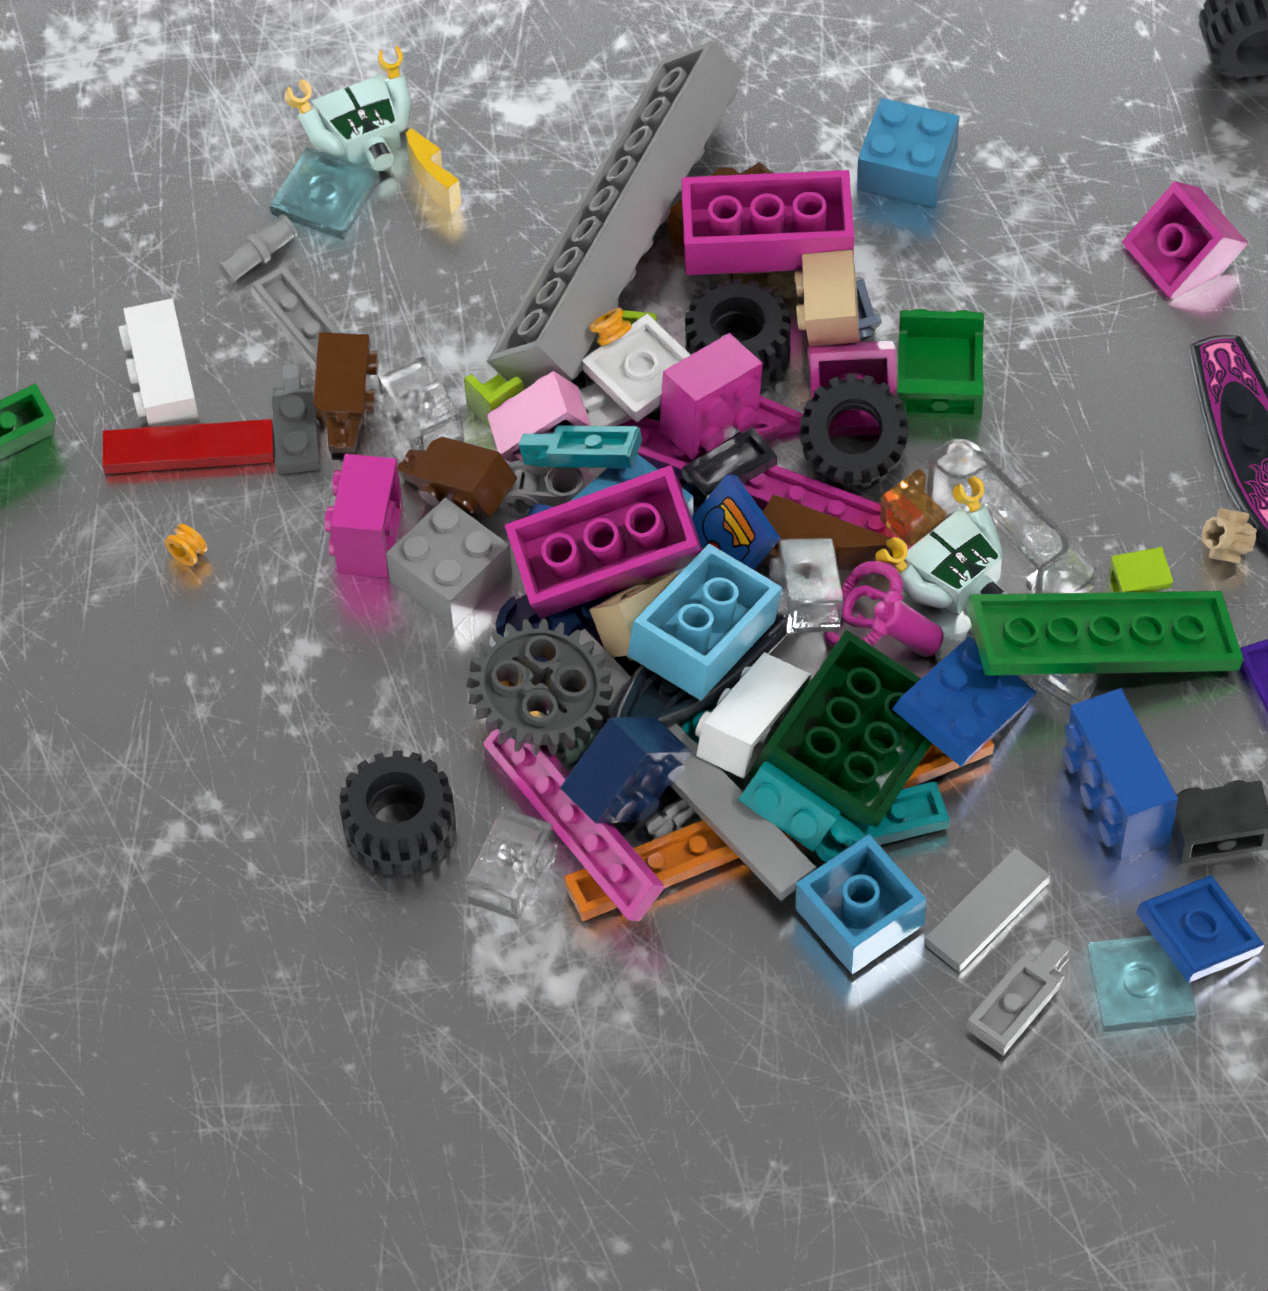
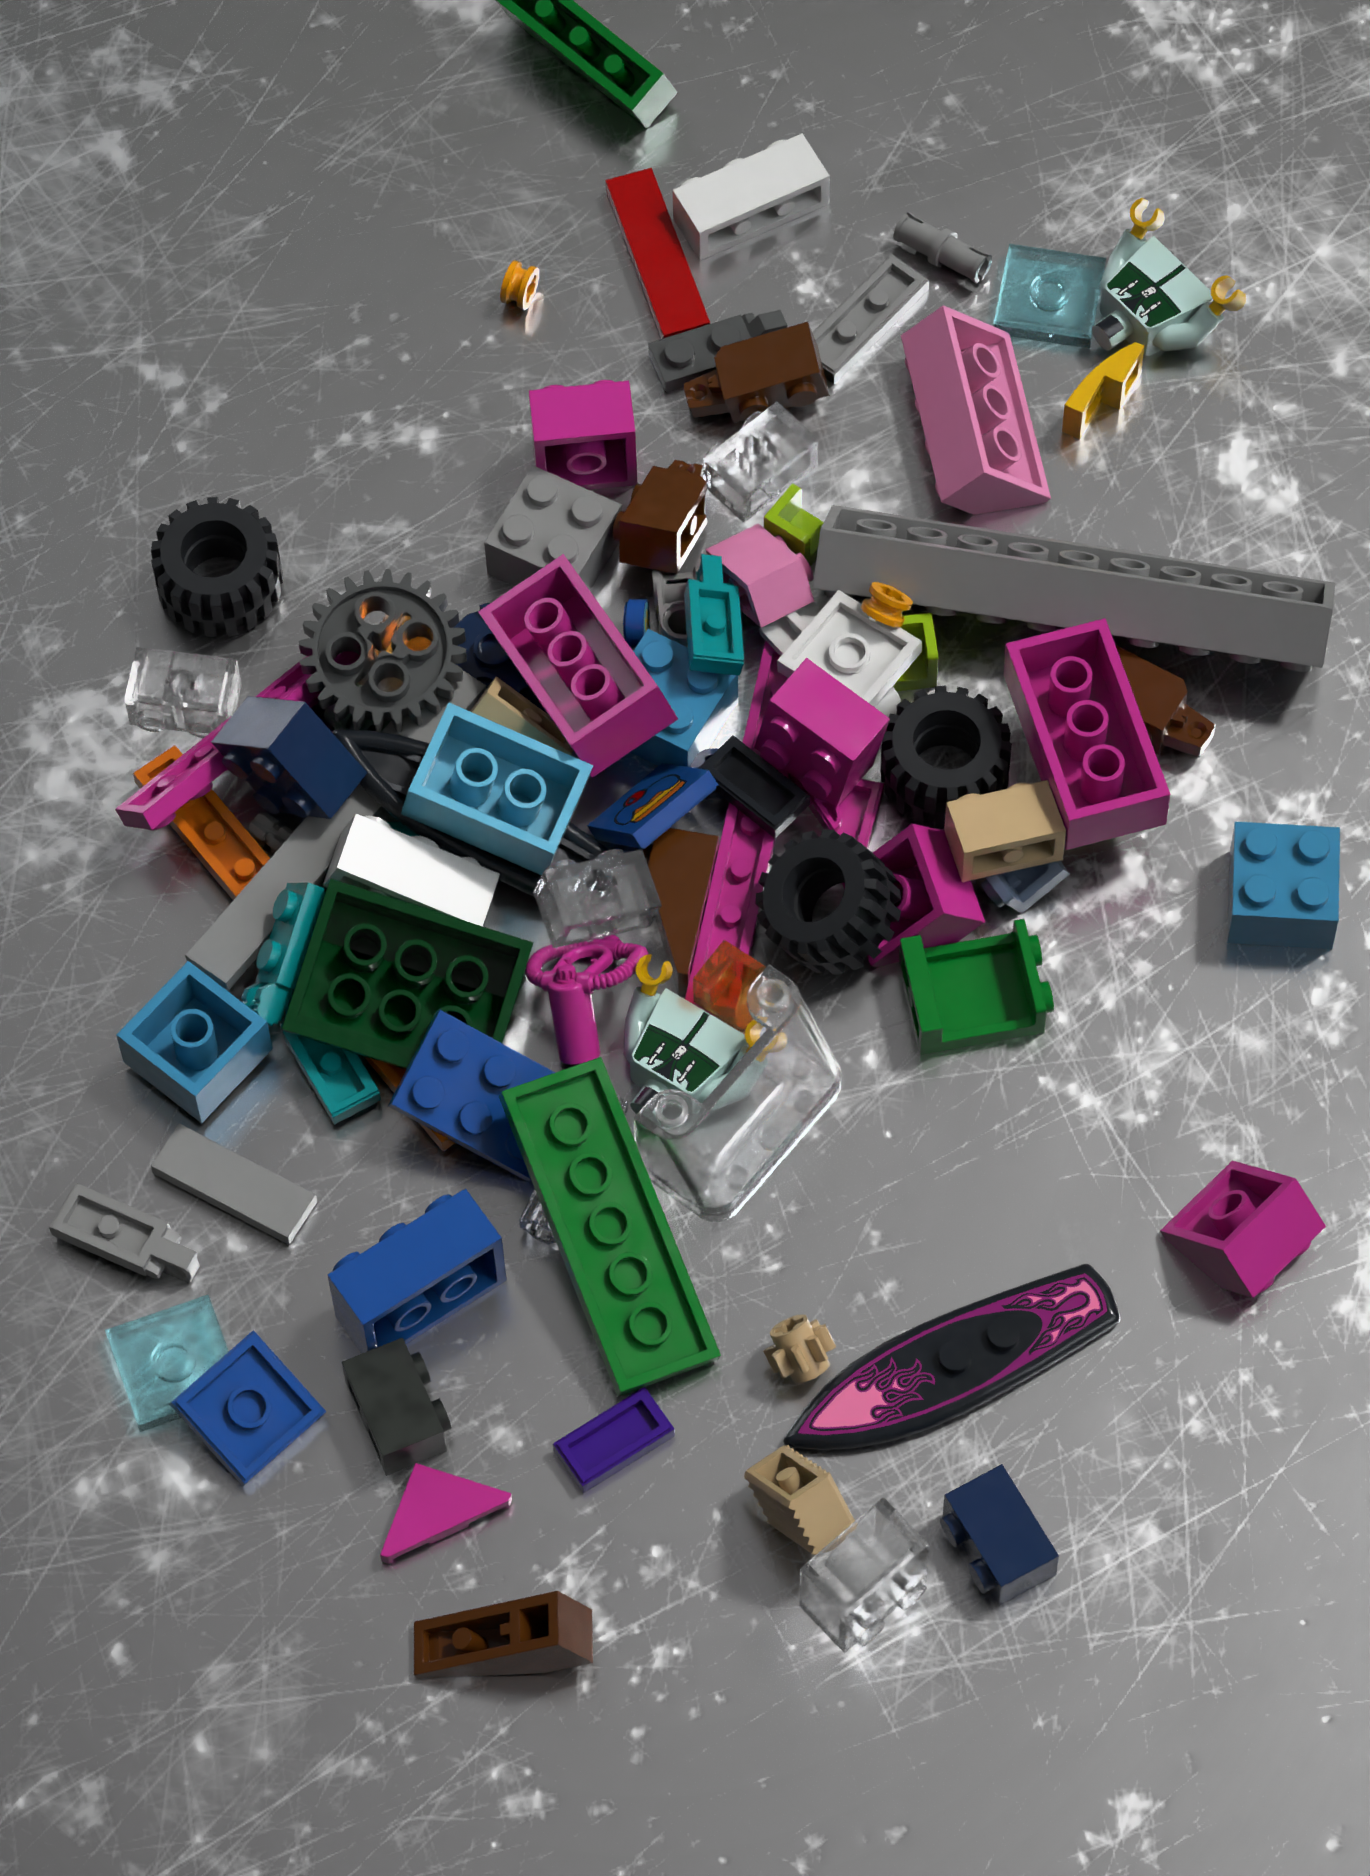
camera: 75 degrees right, 5 degrees up
lime panel [1107,547,1173,592] -> none
none -> bright pink slope [901,305,1051,515]

